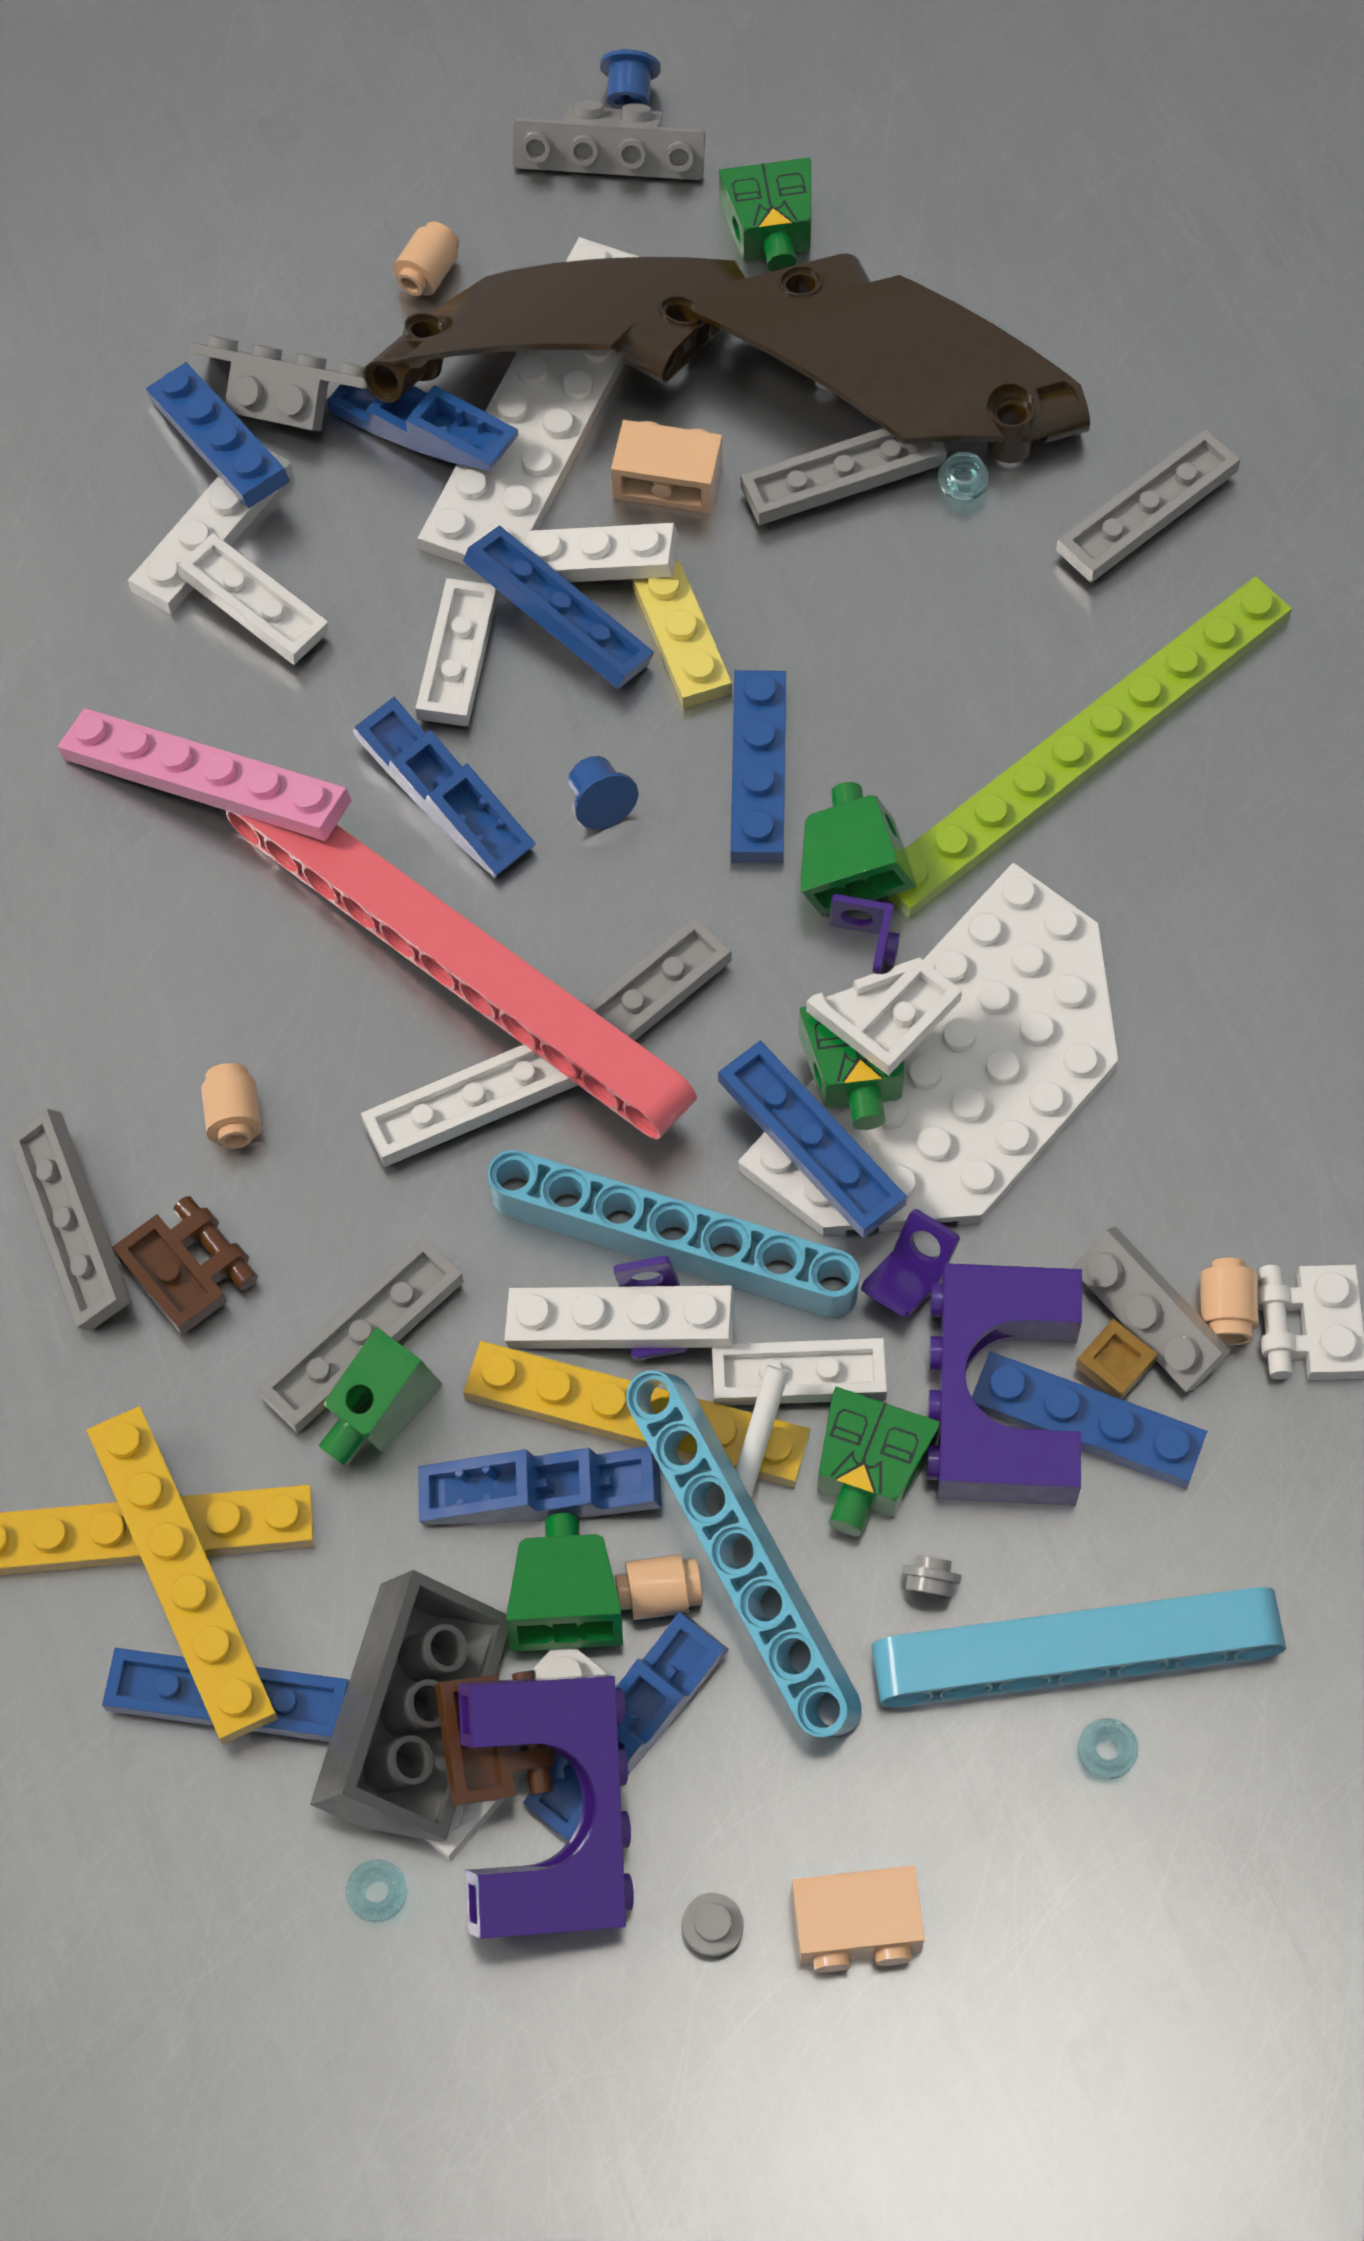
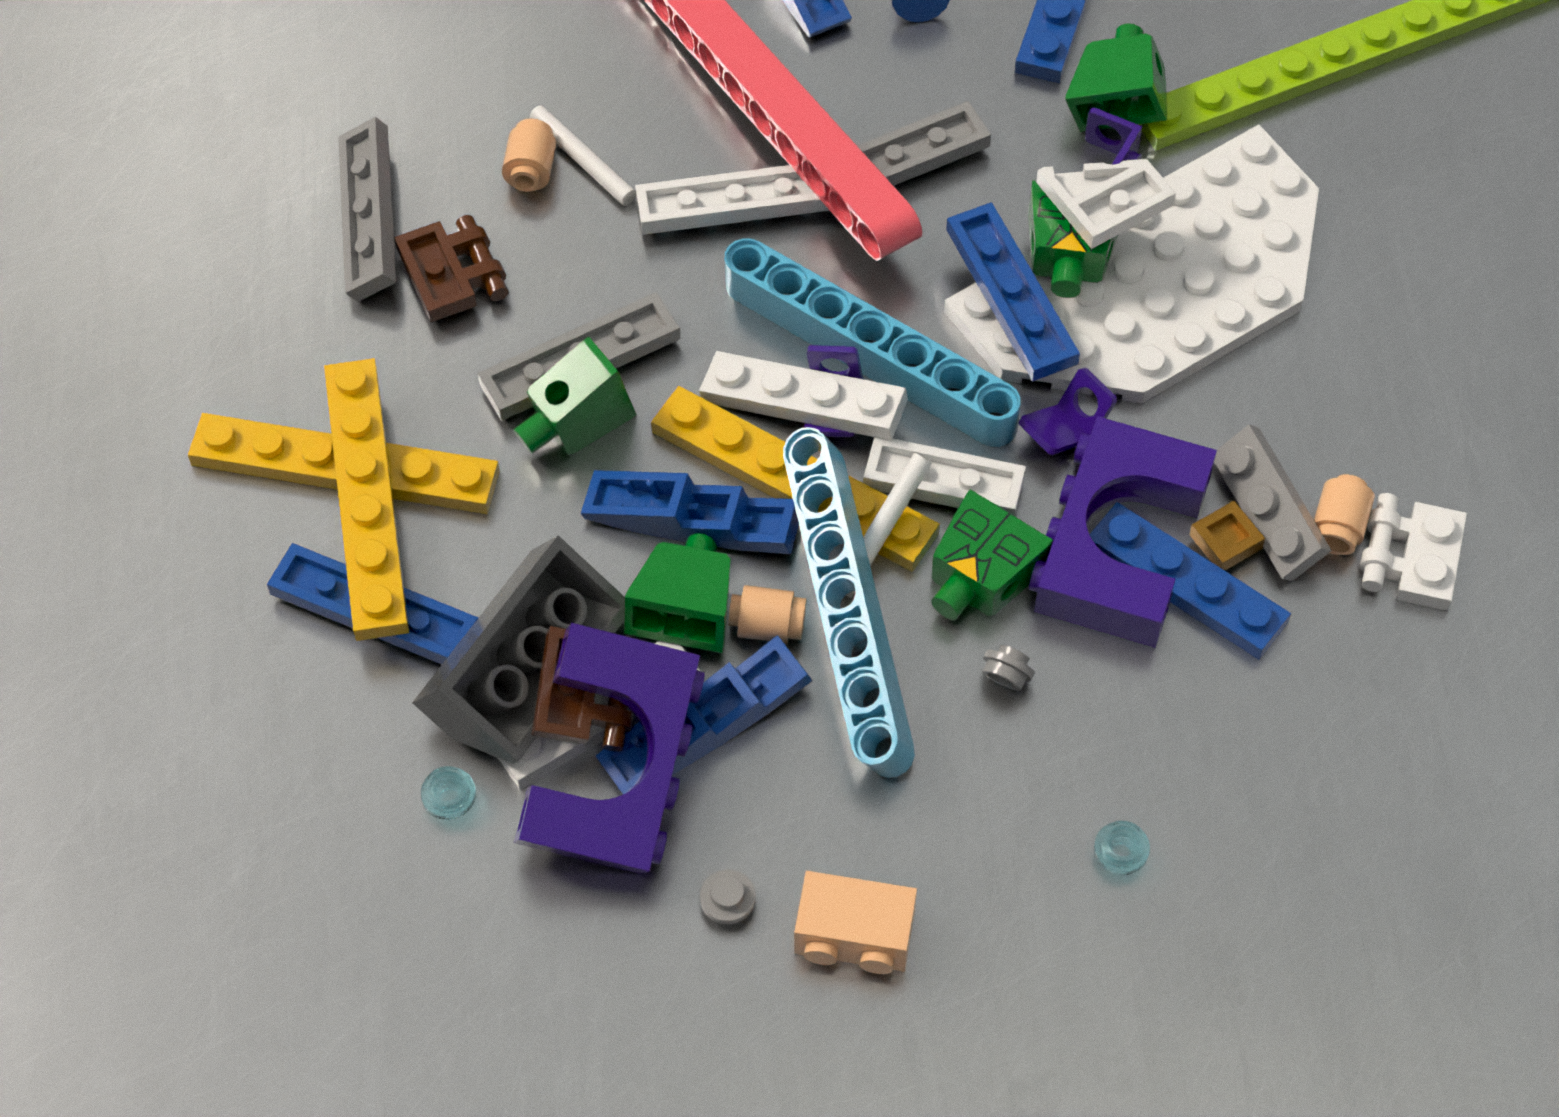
camera: 15 degrees right, 5 degrees down
medium azure beam [871,1587,1287,1708] -> none
none -> white bar [529,105,636,206]

